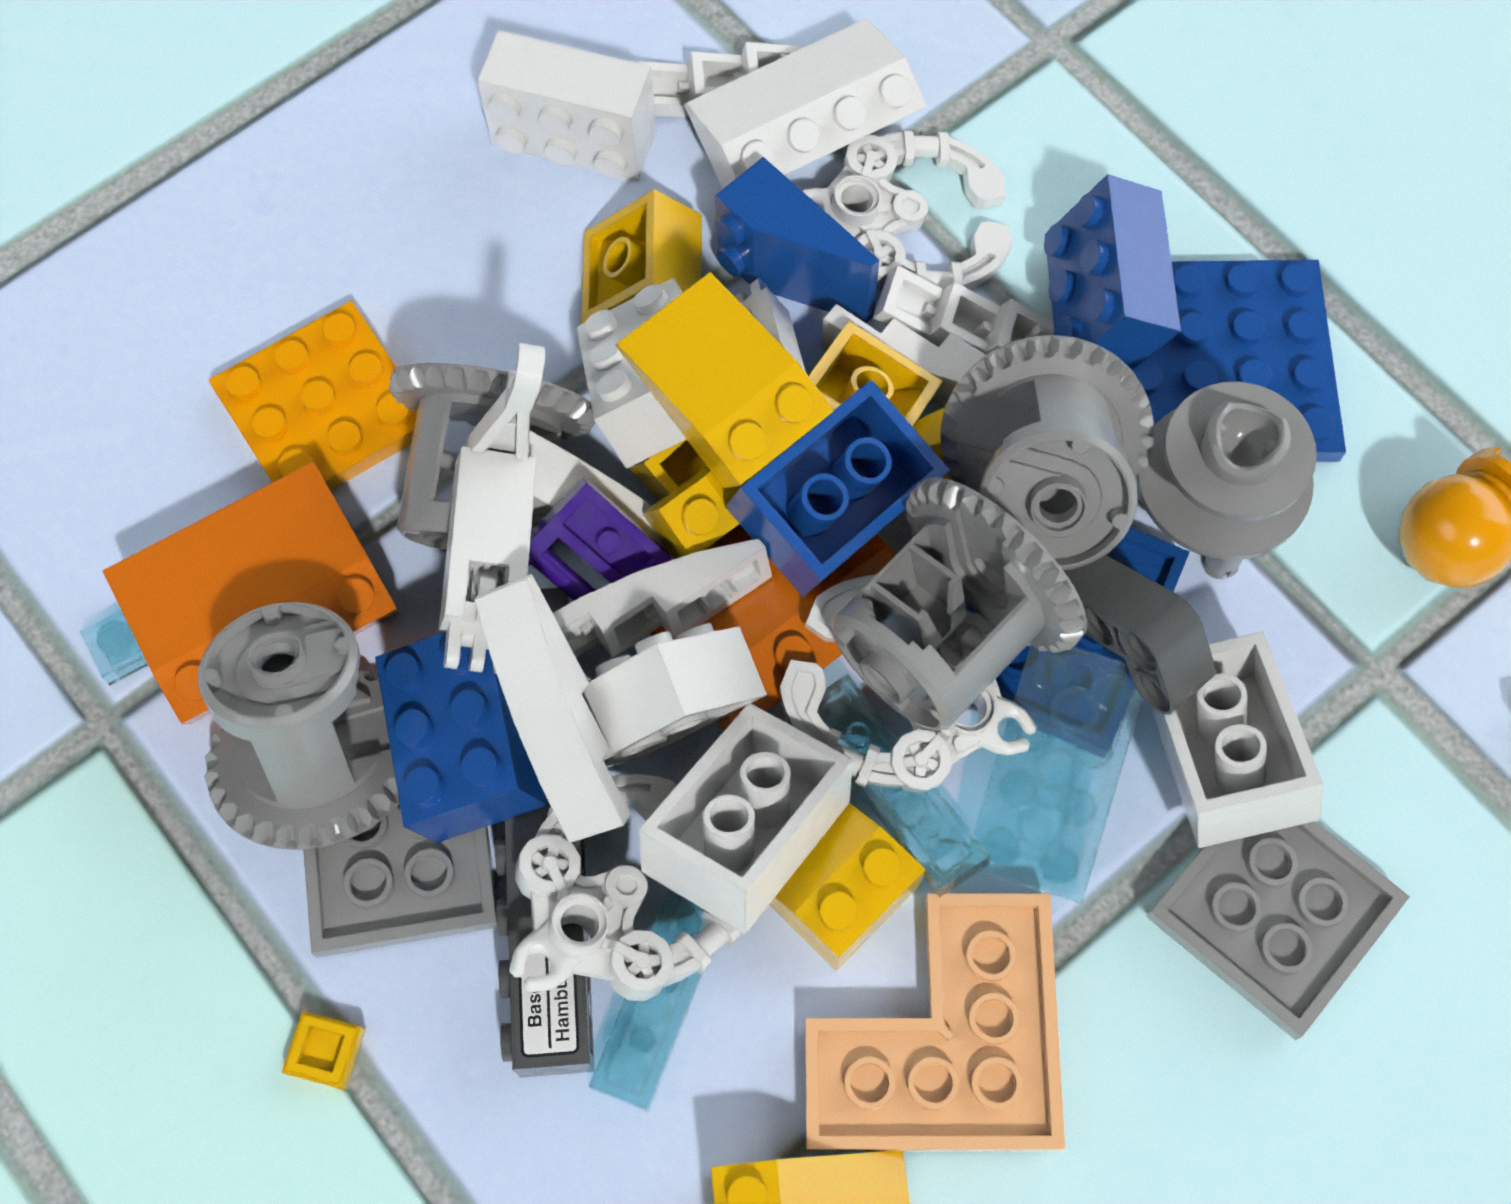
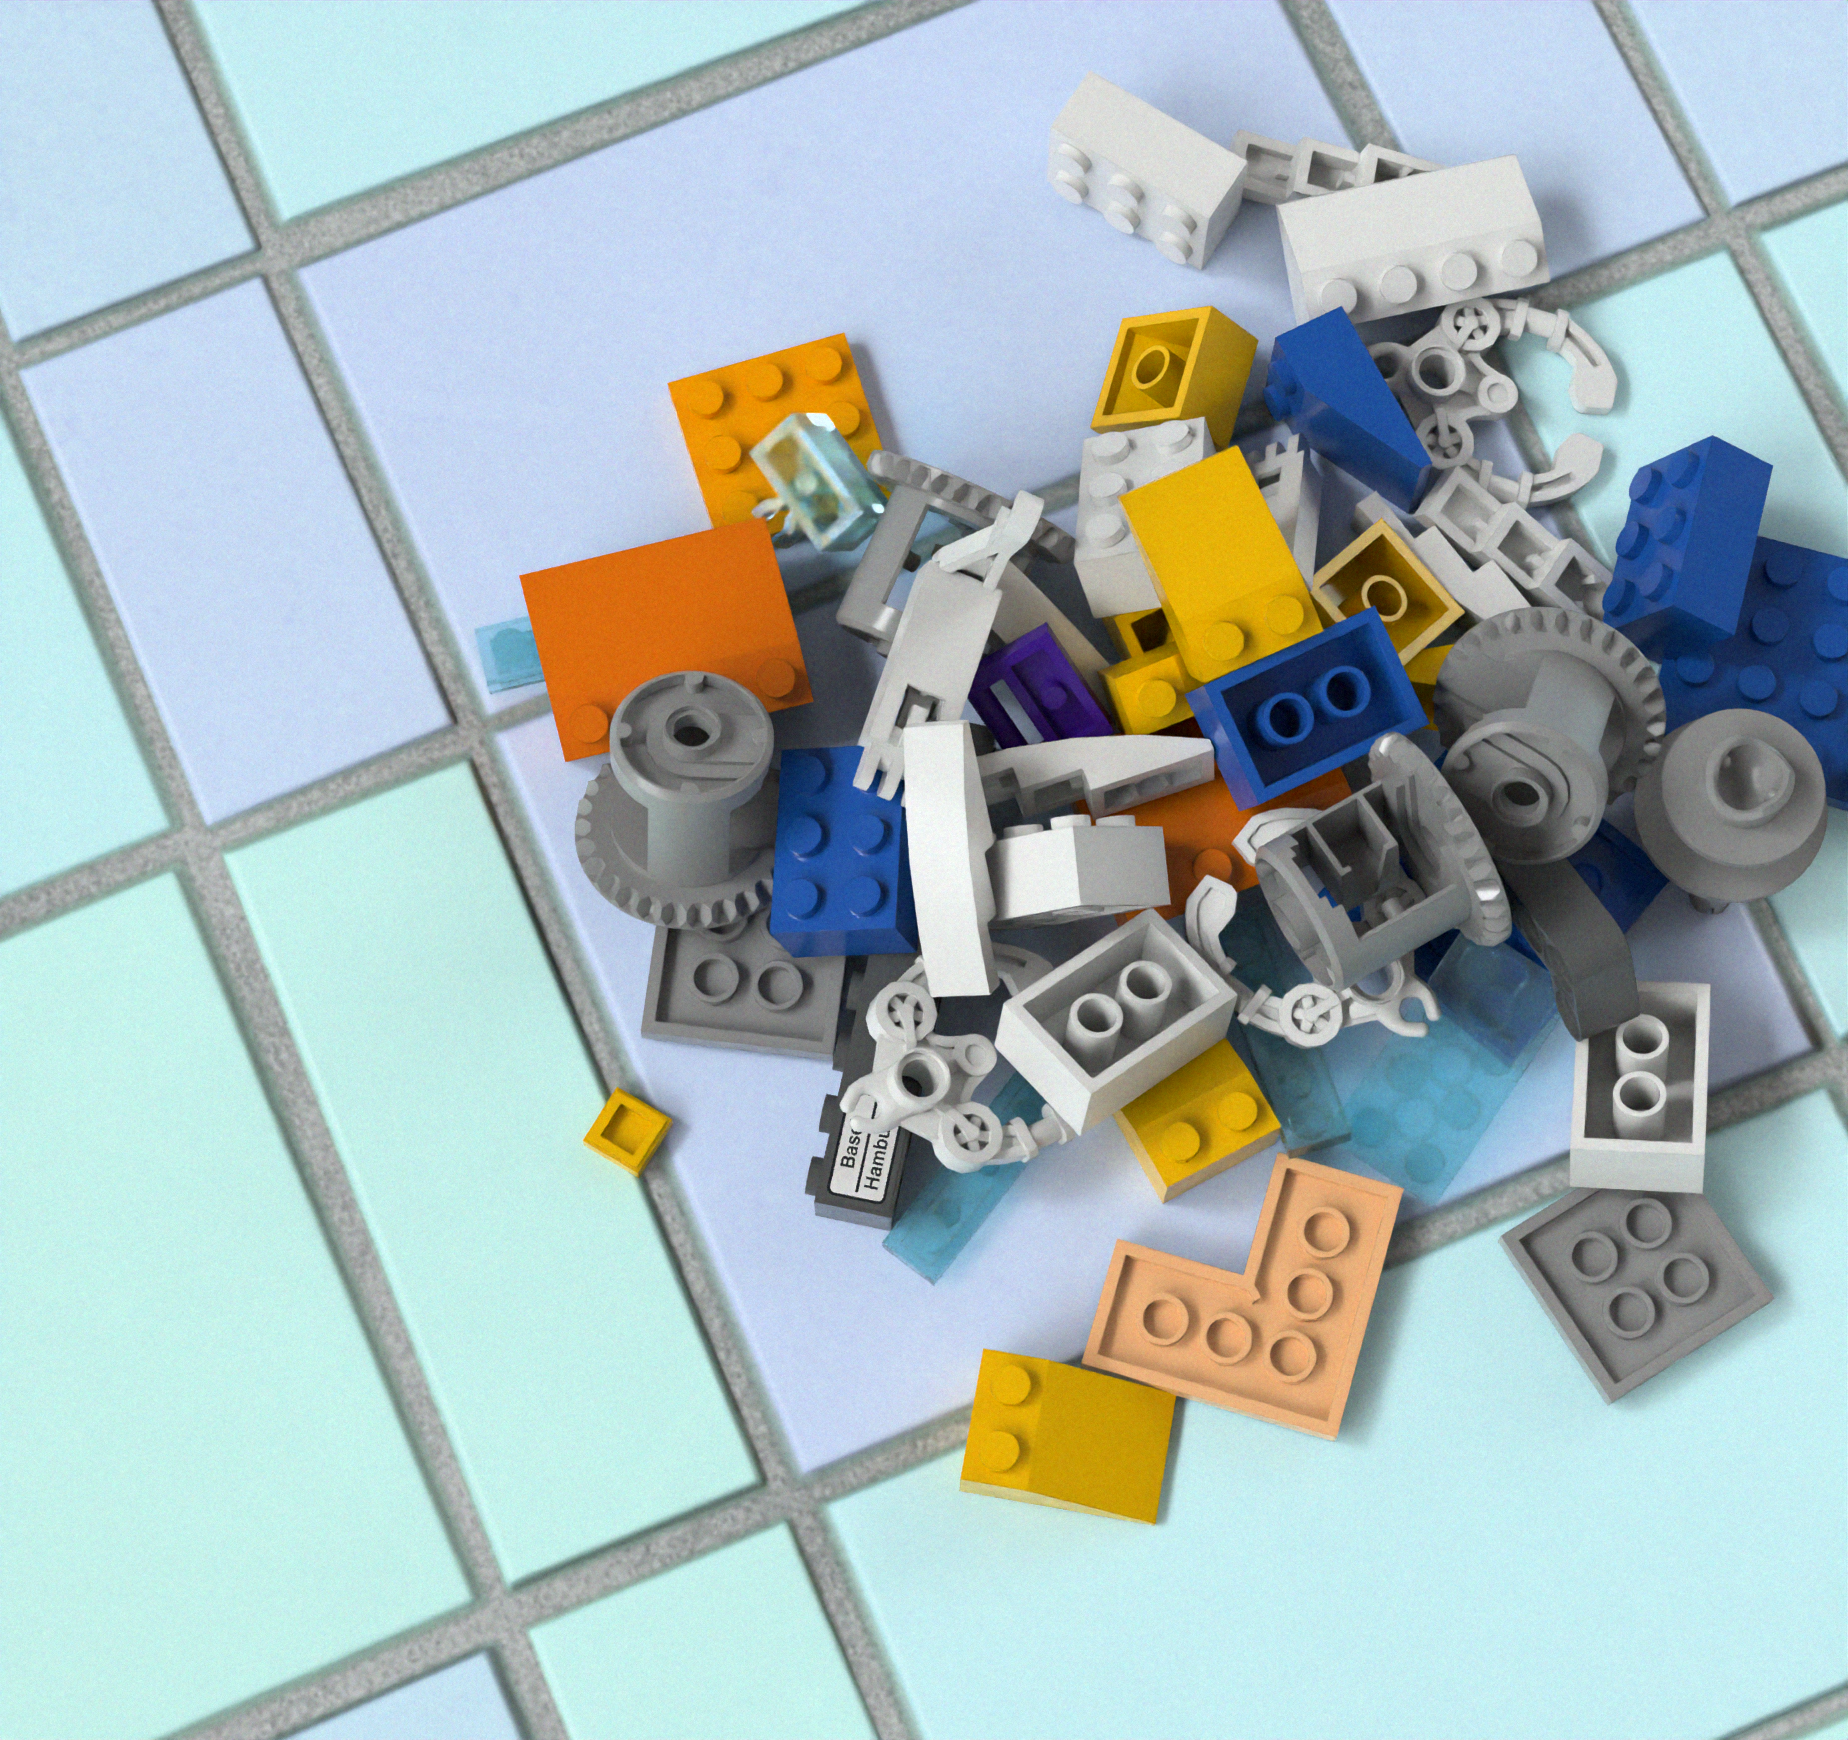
camera: 15 degrees right, 5 degrees up
none -> clear light blue brick [749,413,888,553]

